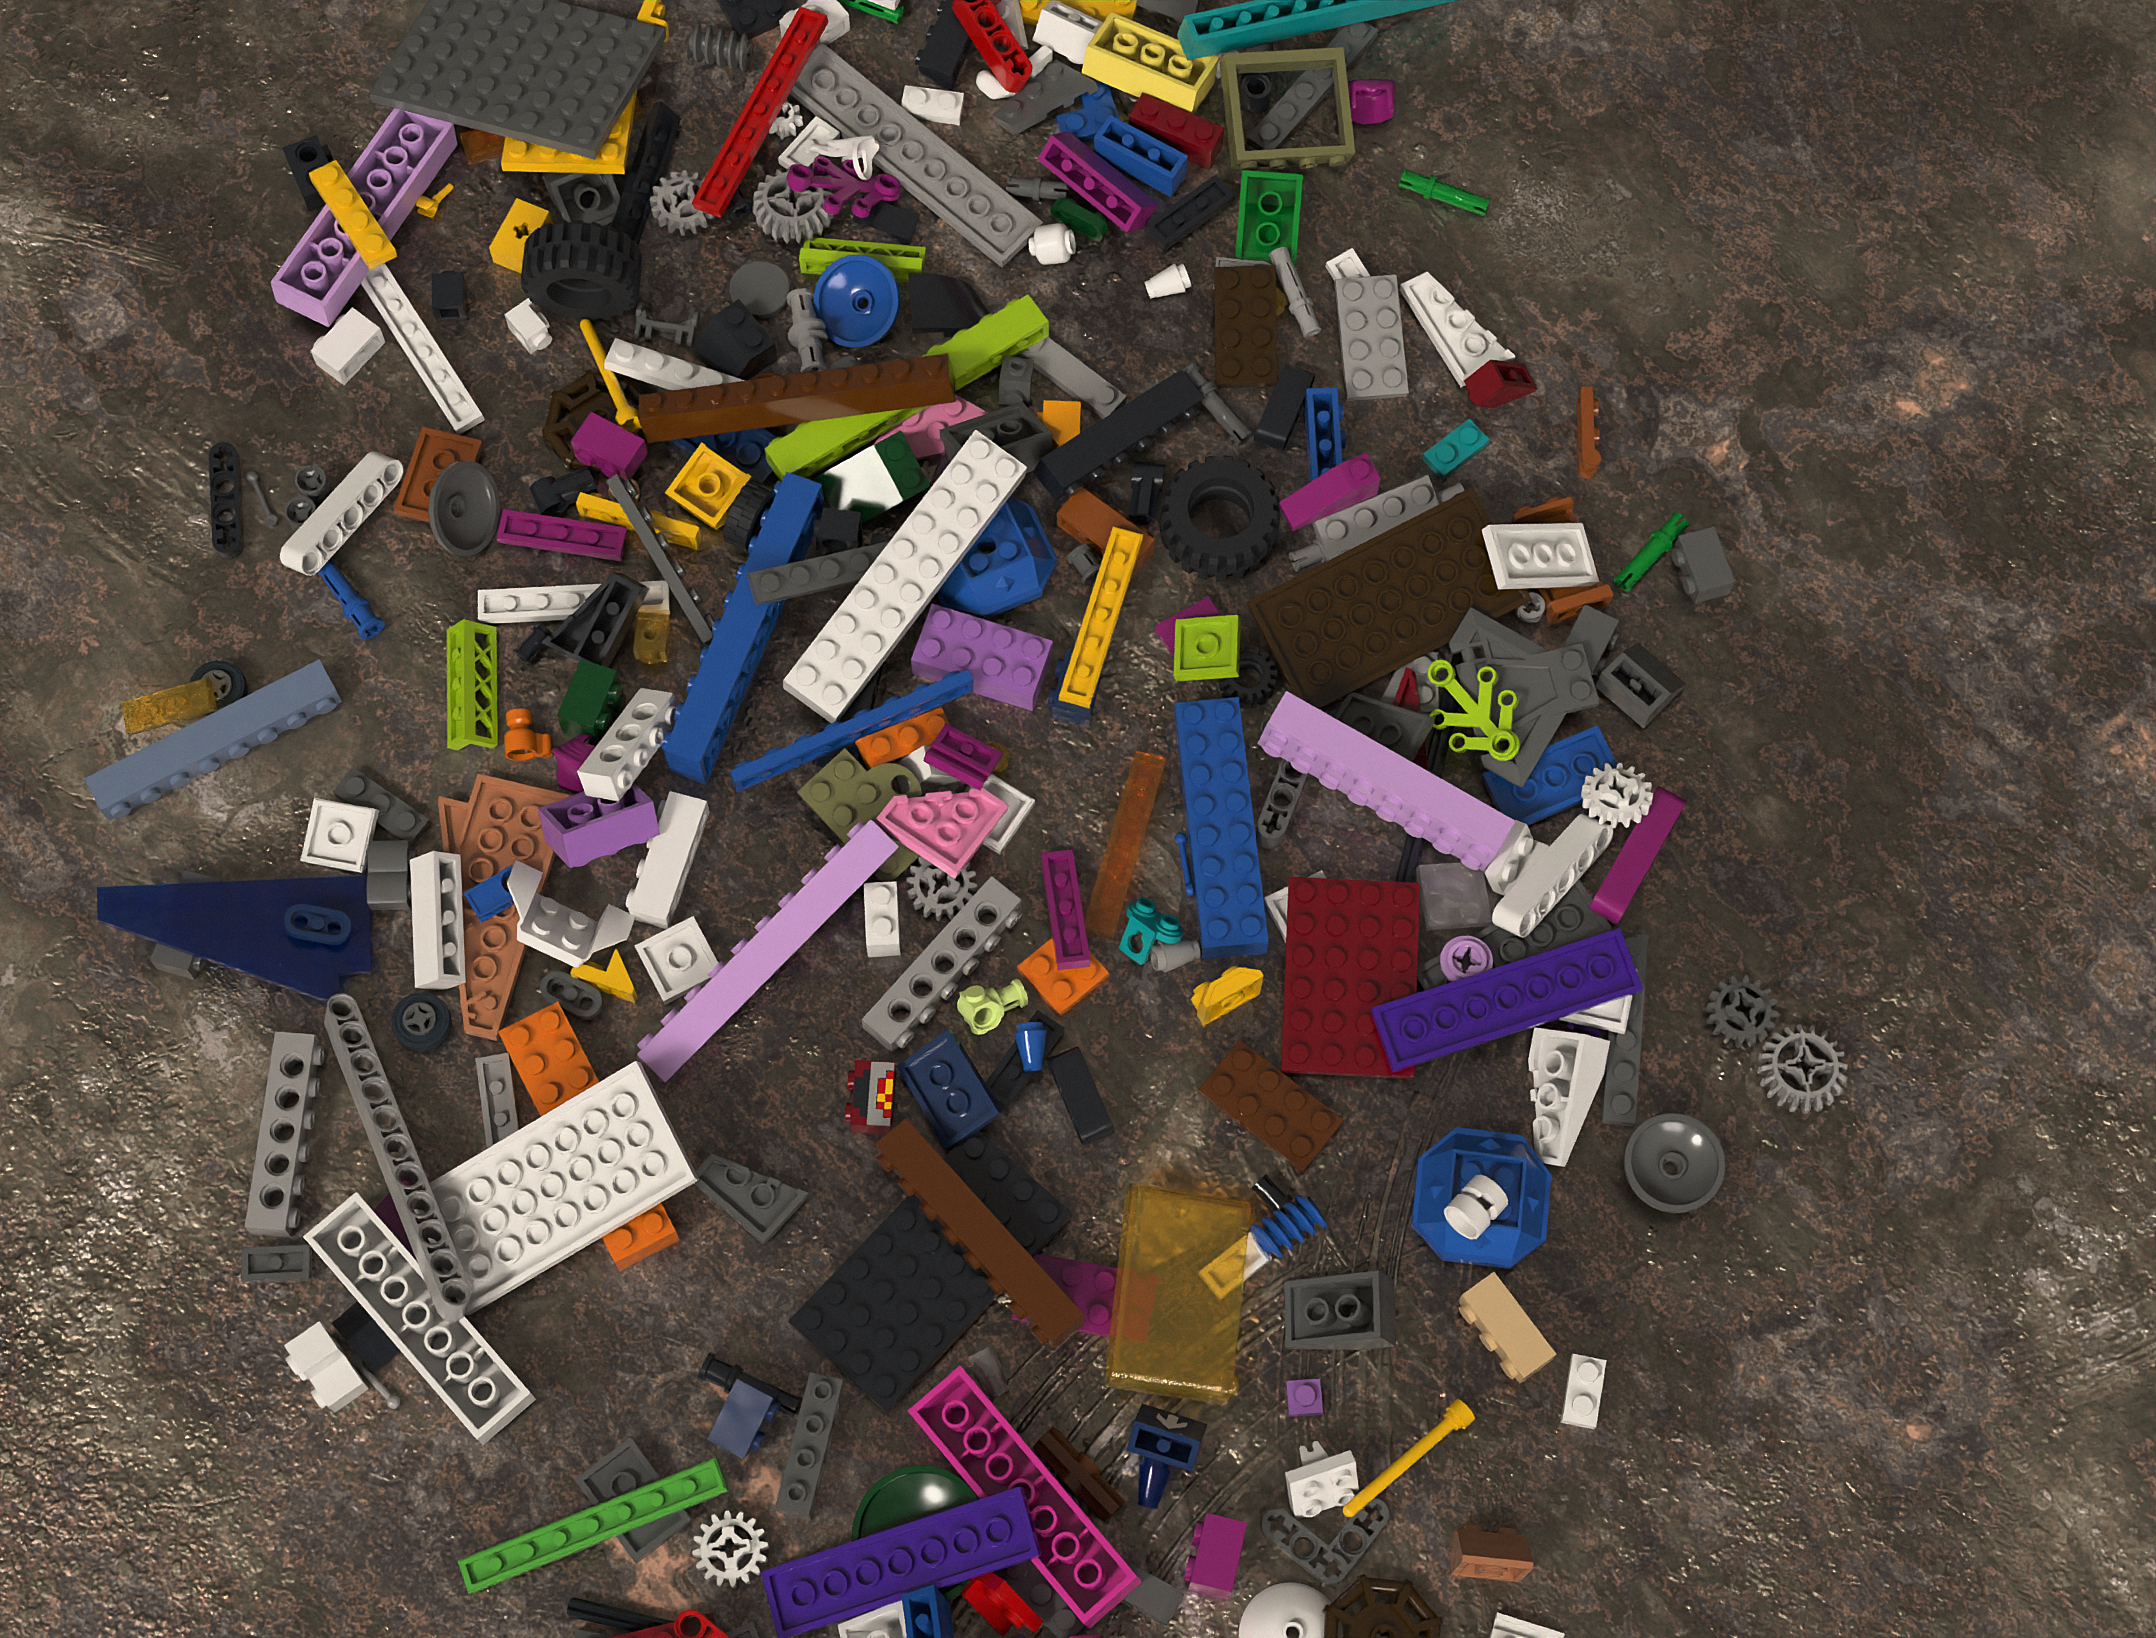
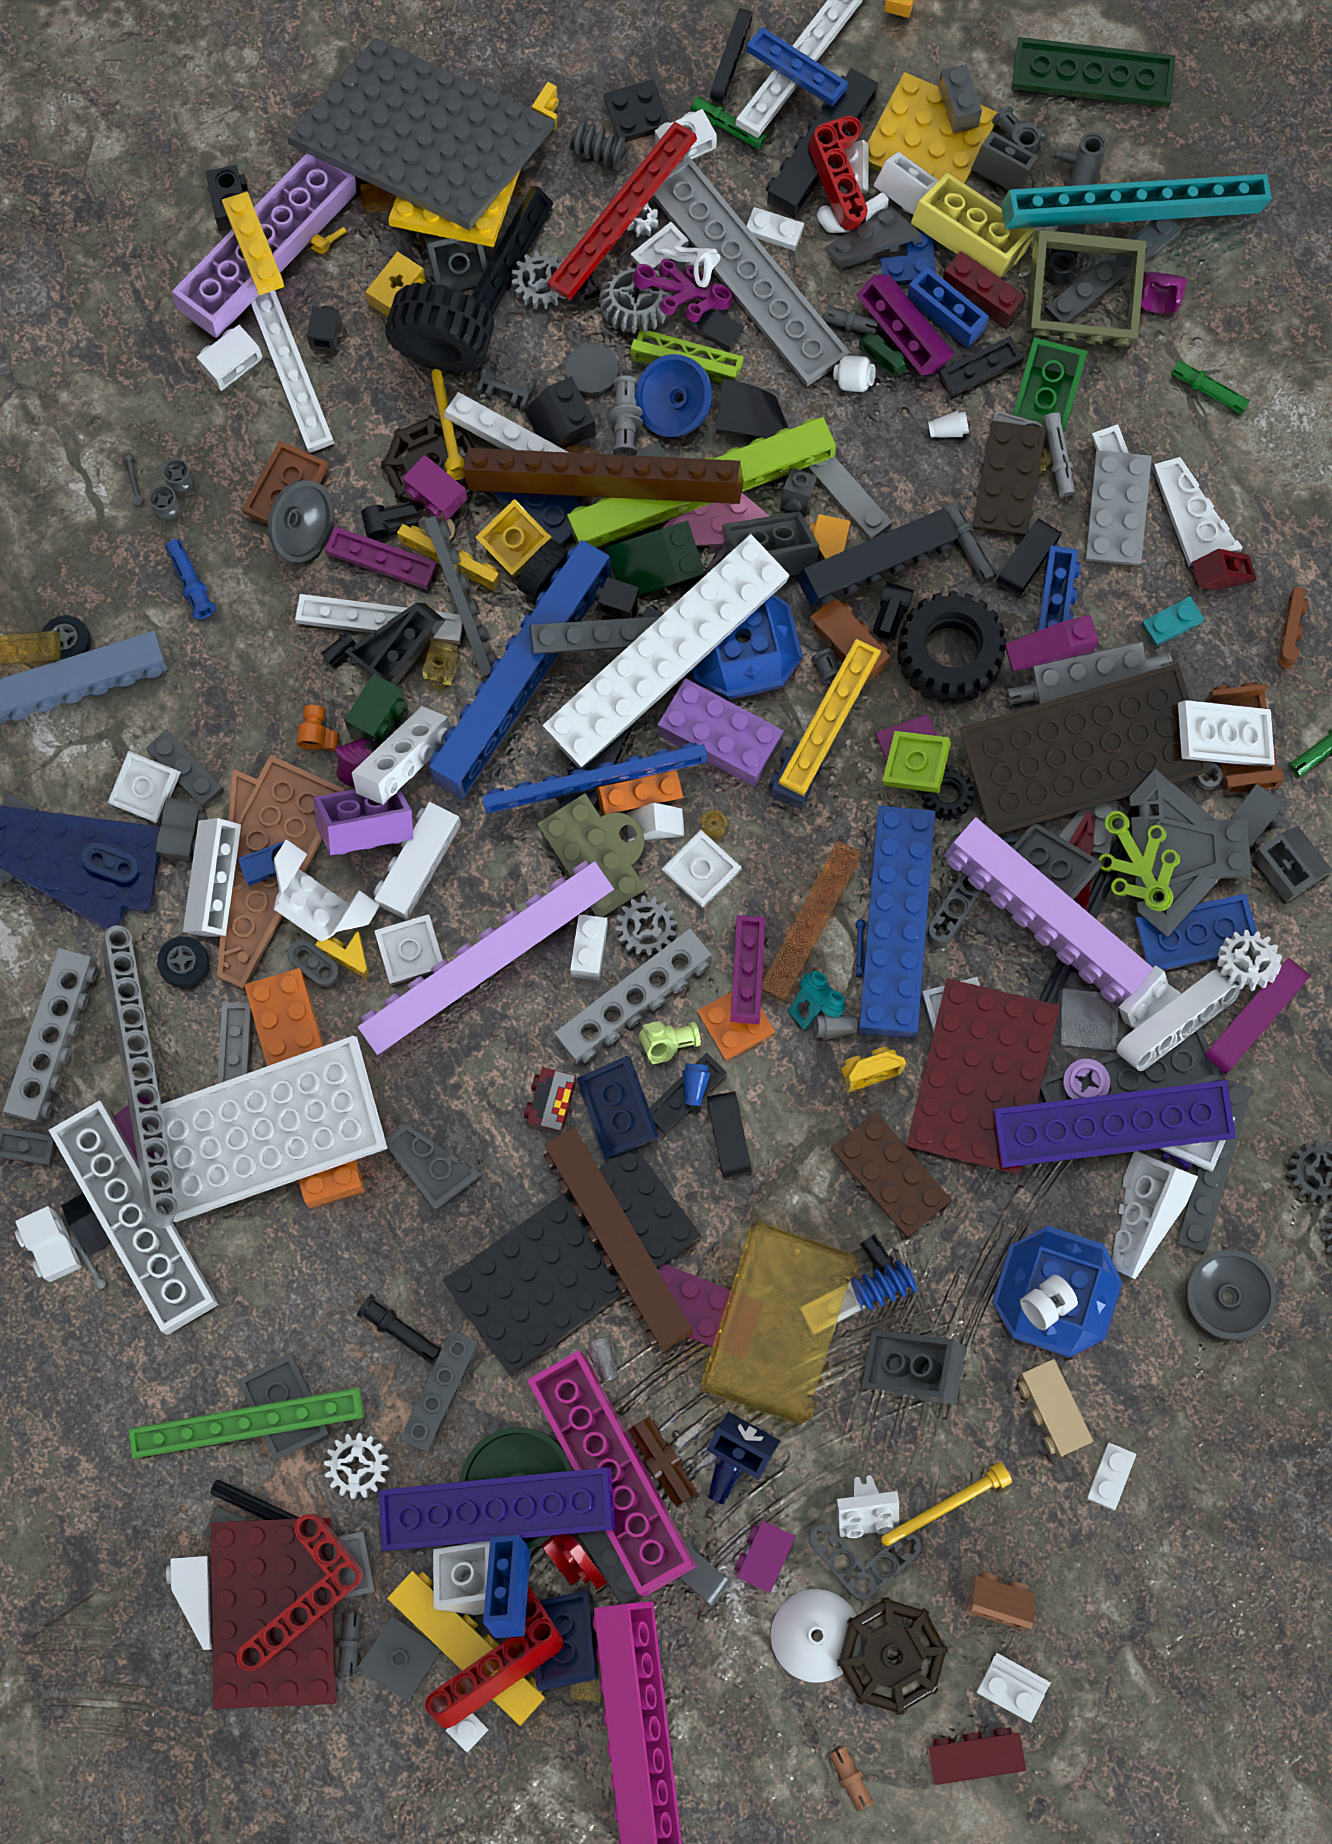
camera: 15 degrees right, 5 degrees up
black beam [209,442,244,560] -> none
white beam [280,451,403,576] -> none
lime fence [447,619,498,750] -> none
white brick [505,298,552,354] -> none
dark blue brick [707,1372,781,1459] -> none
bright pink plate [875,788,1009,879] -> none
magenta plate [923,723,1002,791] -> none
medium lavender plate [1285,1379,1323,1417] -> none

